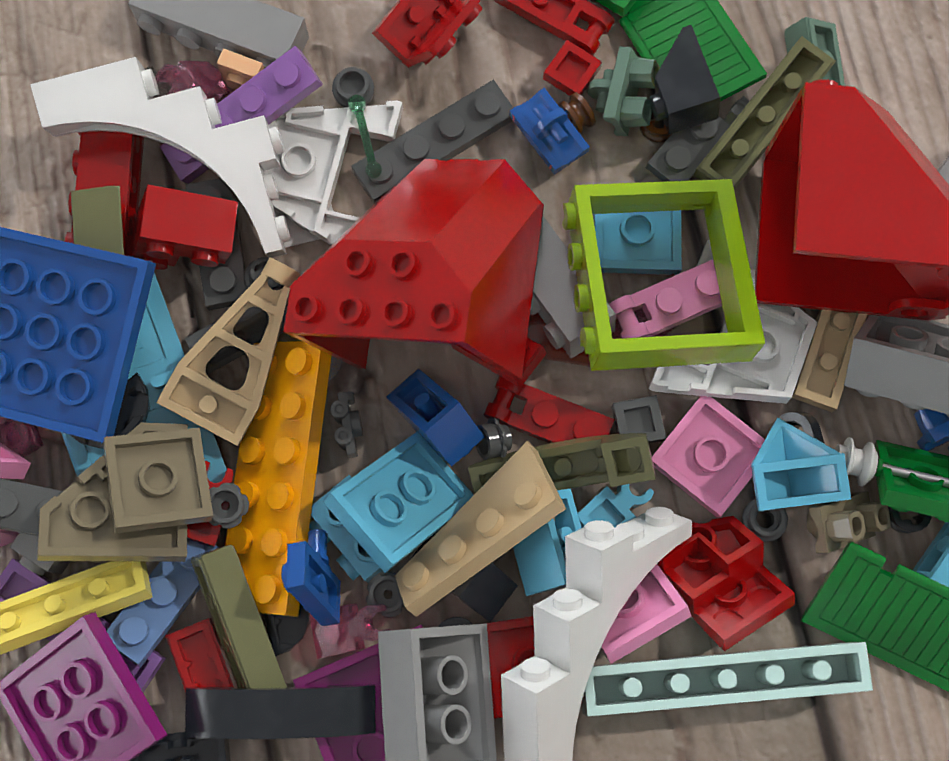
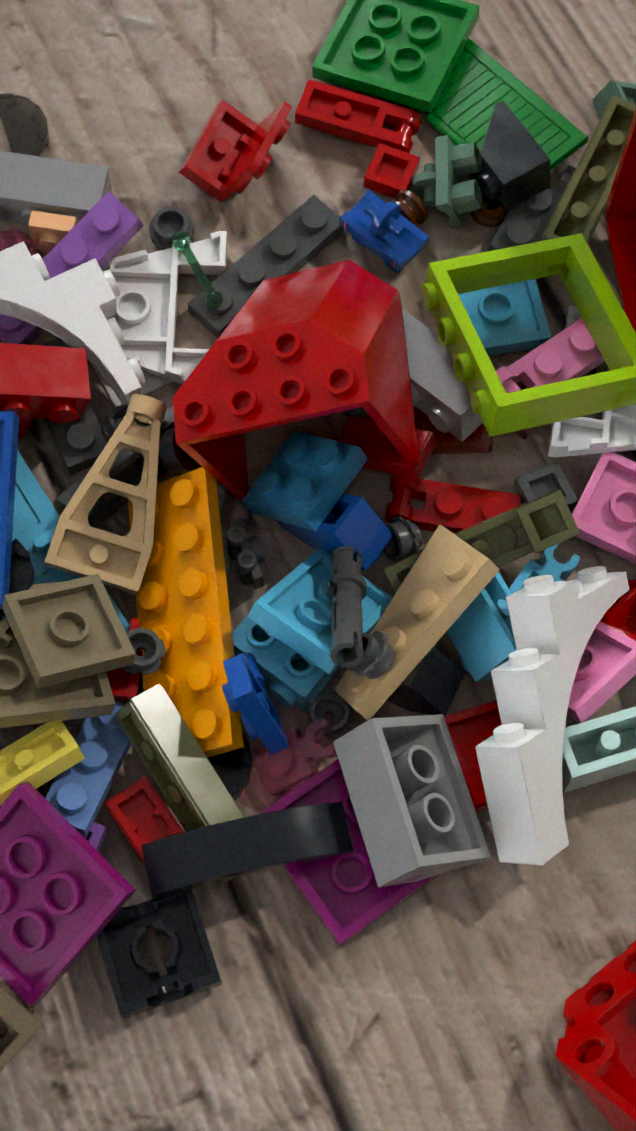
camera: 15 degrees left, 10 degrees down
none -> dark azure plate [242,431,368,532]
none -> dark grey pin [327,546,366,668]
none -> dark grey plate [349,631,395,679]

